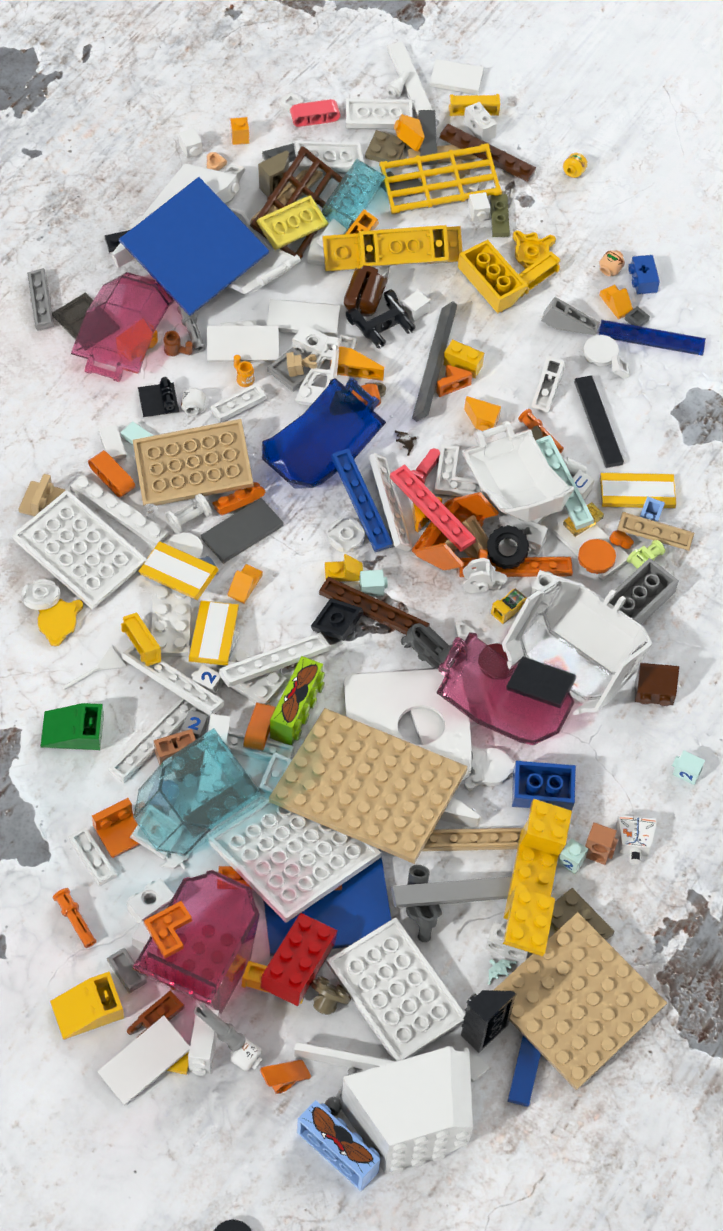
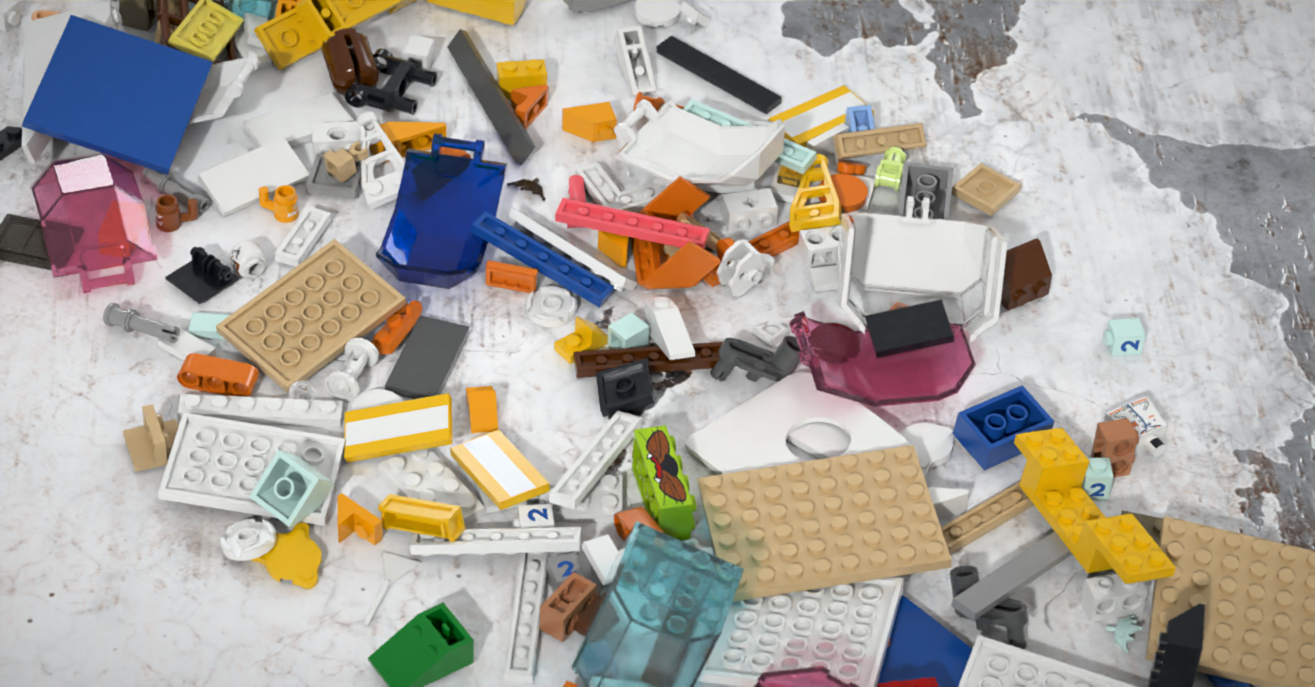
camera: 35 degrees left, 15 degrees down
black tyre [487,525,529,569] -> none
yellow leg [491,588,527,624] -> none
none -> light grey pin [103,303,180,343]
none -> light aqua slope [249,450,335,528]
none -> light orange slope [337,493,383,545]
none -> orange plate [486,260,538,293]
none -> white slope [645,297,695,360]
none -> yellow plate [789,154,841,232]
none -> white tile [807,123,849,157]
none -> tan plate [951,163,1021,216]

